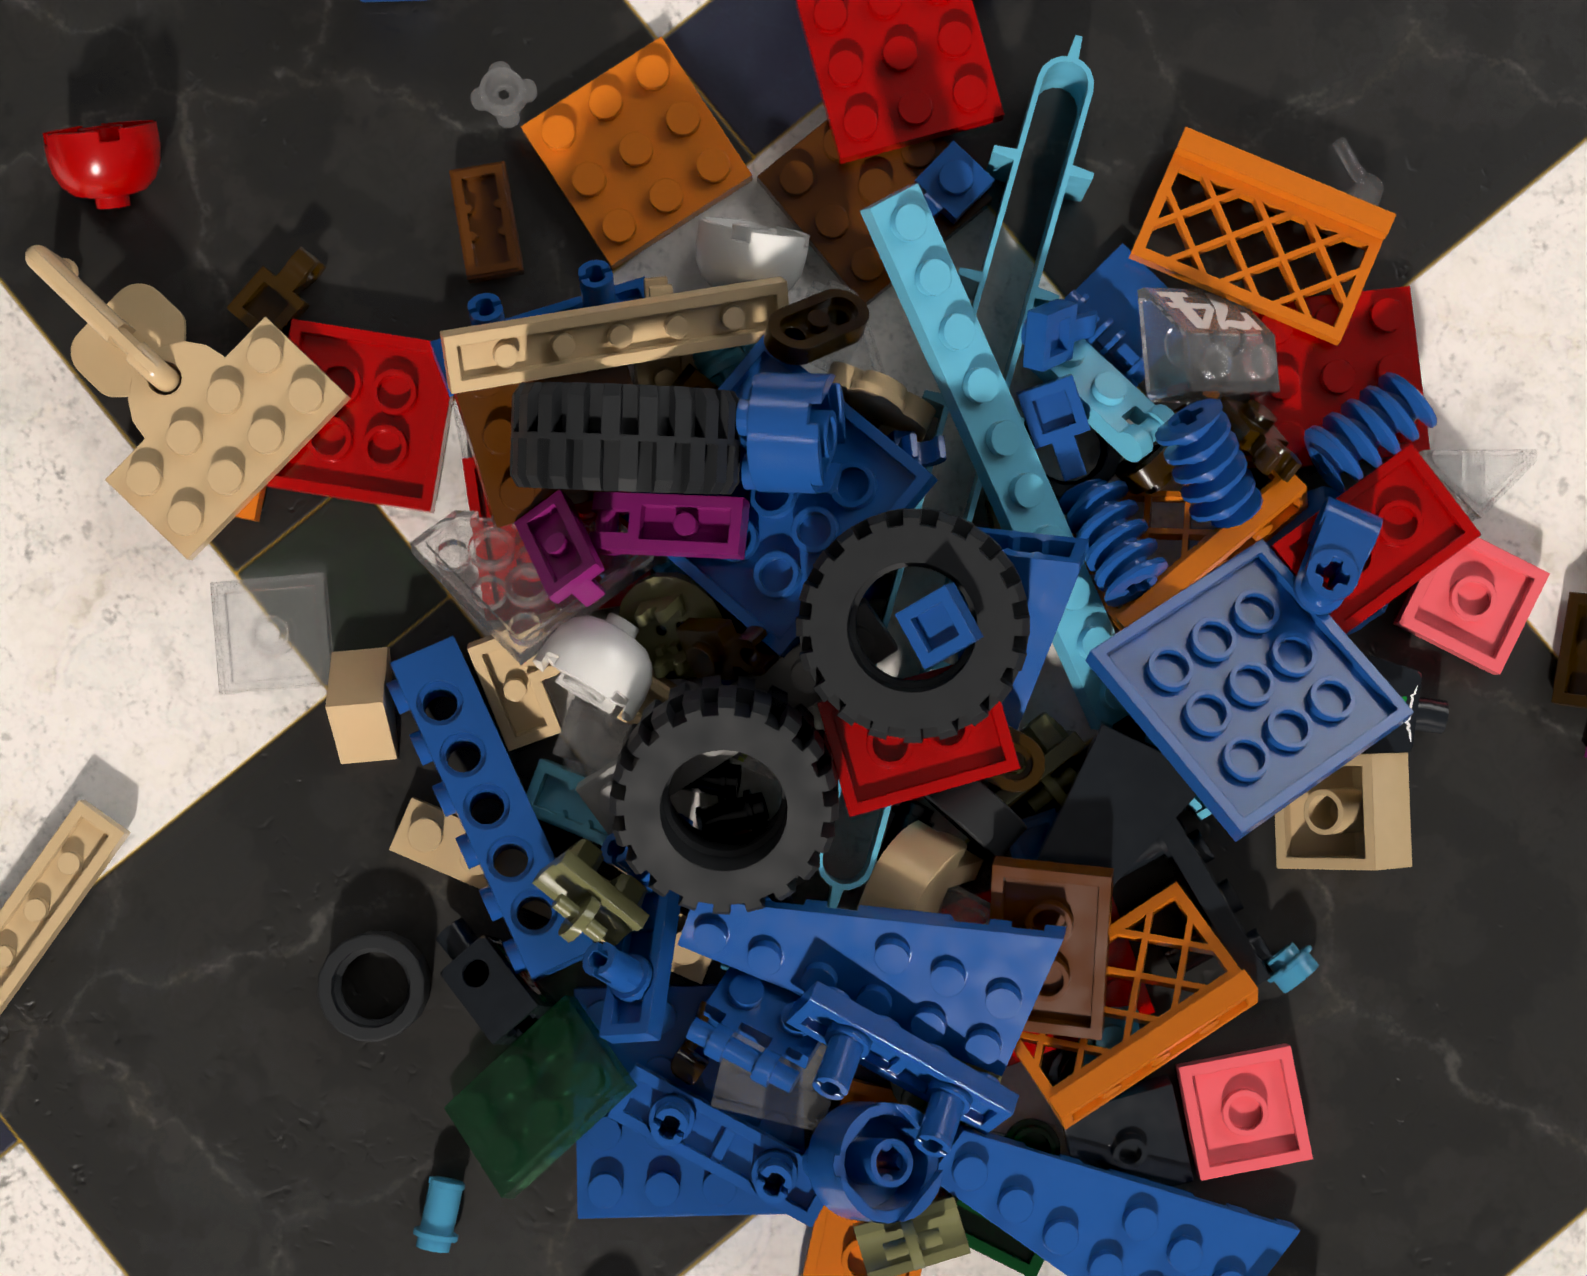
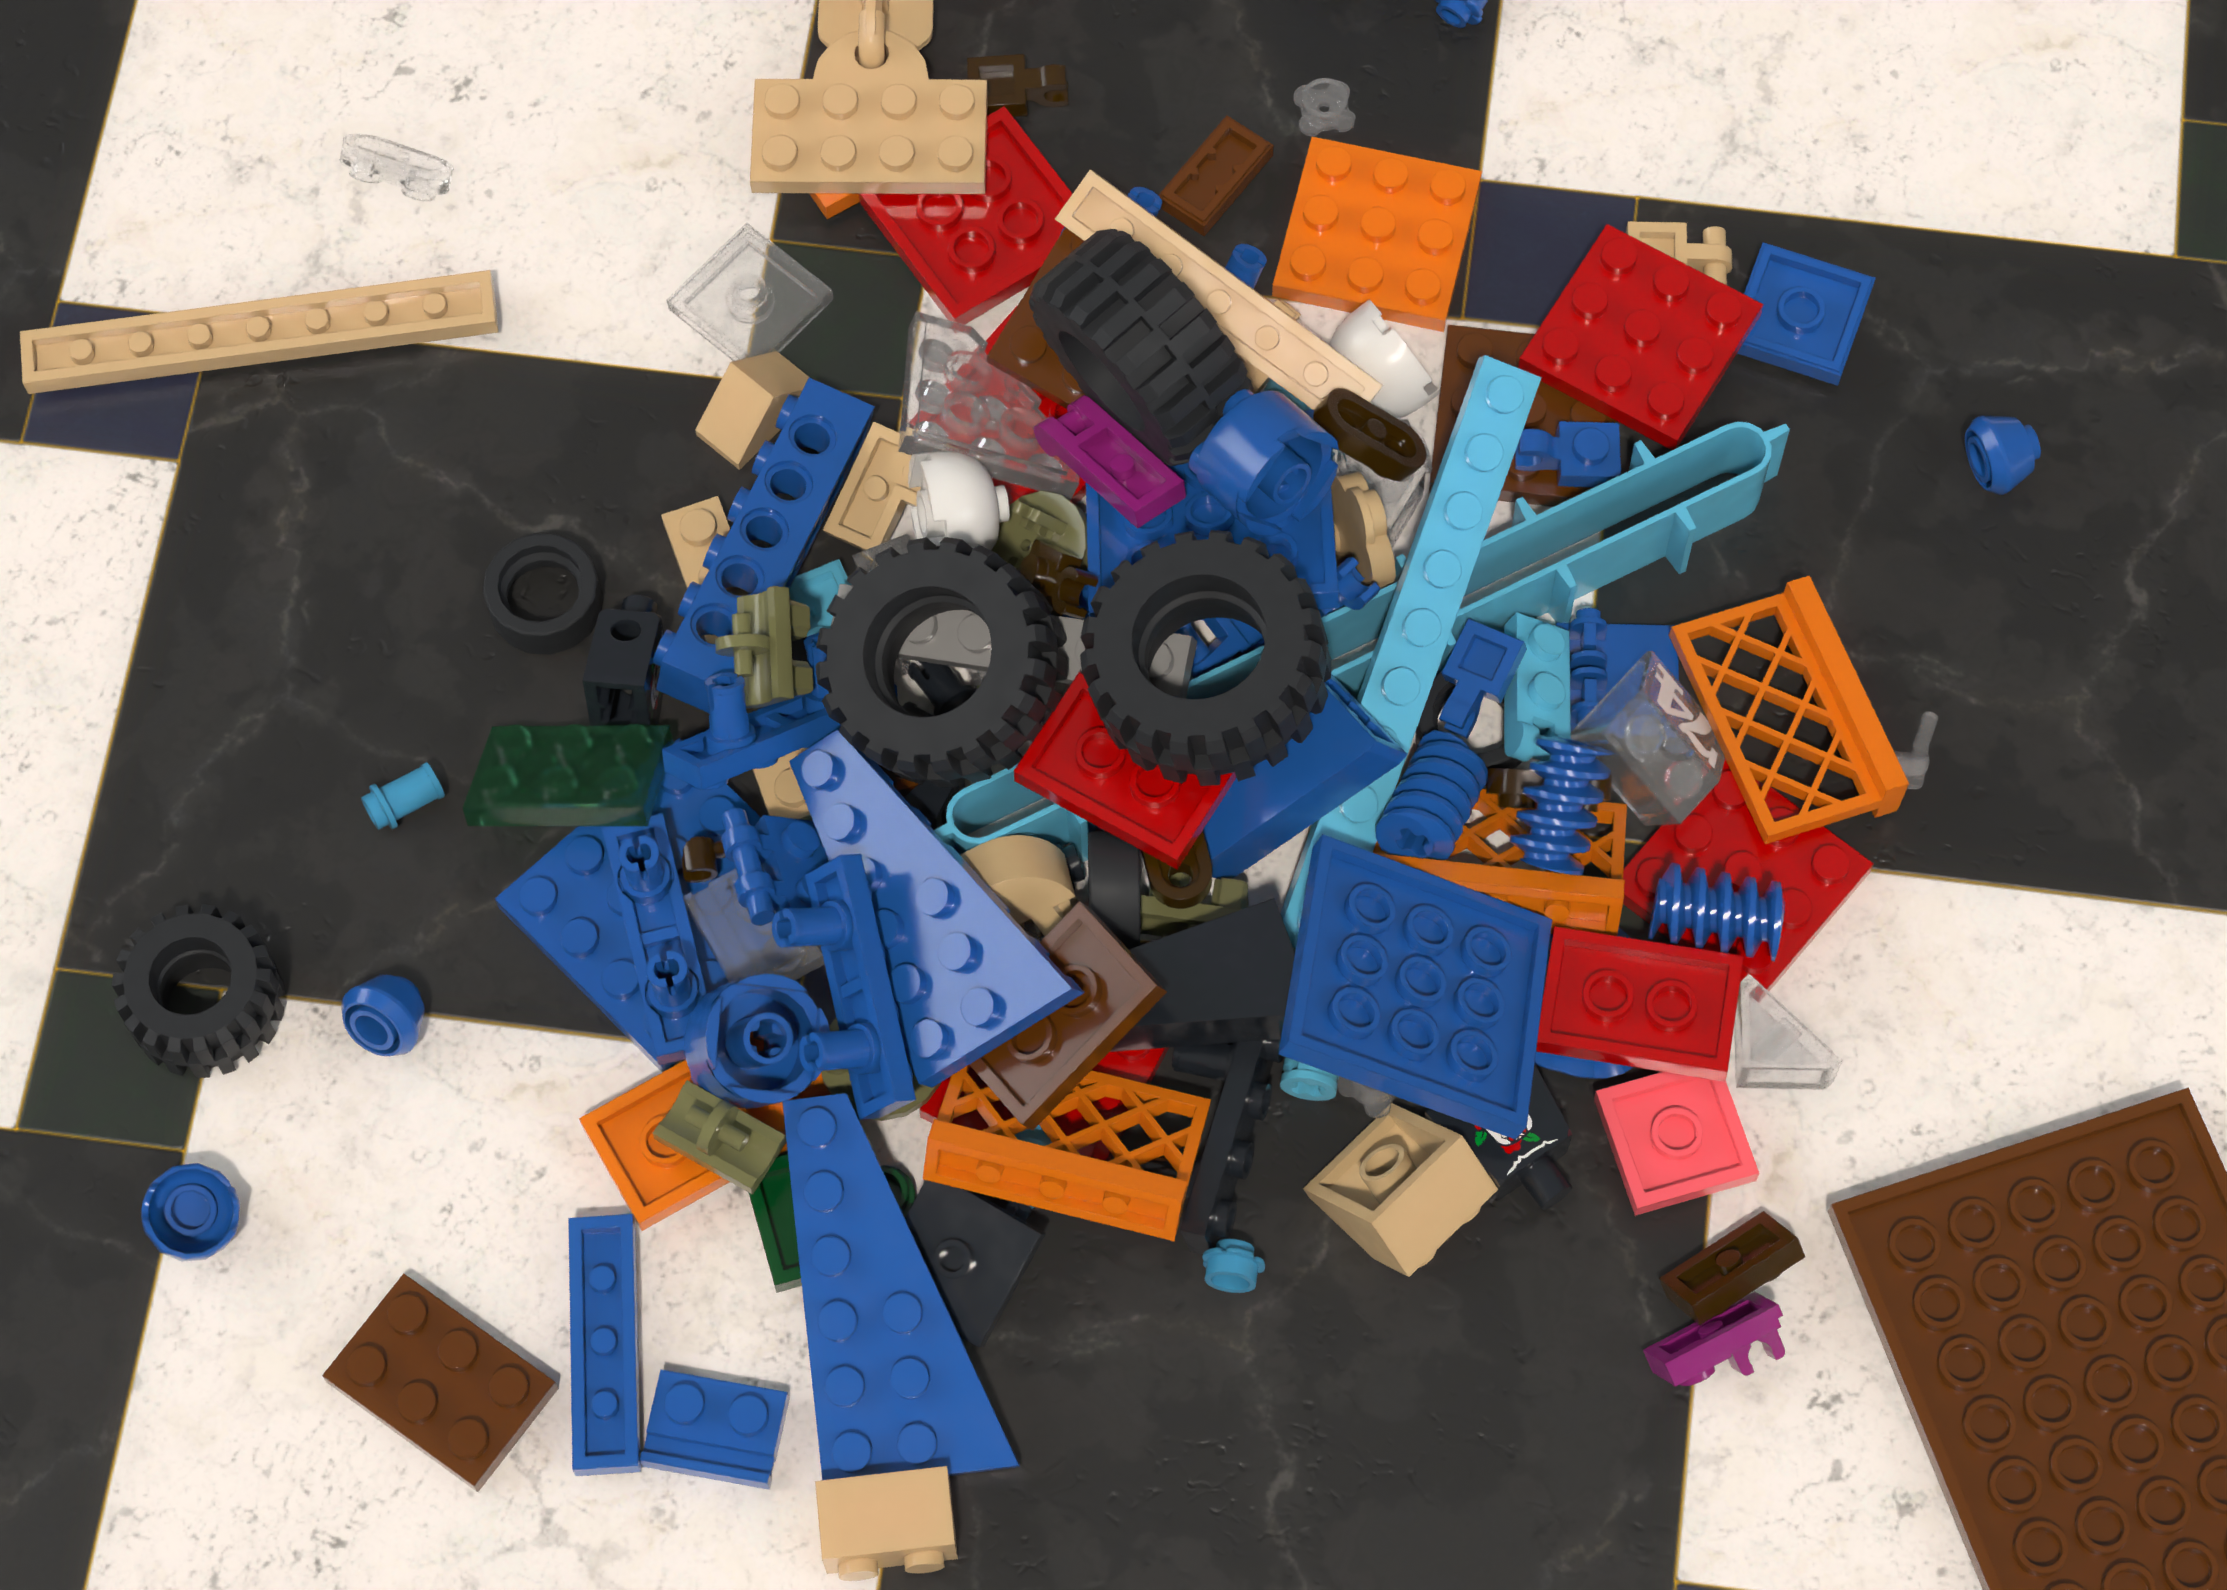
camera: 50 degrees right, 20 degrees down
magenta plate [514,489,606,607] -> none
blue plate [895,582,984,669] -> none
blue plate [1021,298,1097,372] -> none
coral plate [1175,1043,1313,1181] -> none
dark brown plate [1220,396,1302,482] -> none
blue piece [1293,496,1383,615] -> none

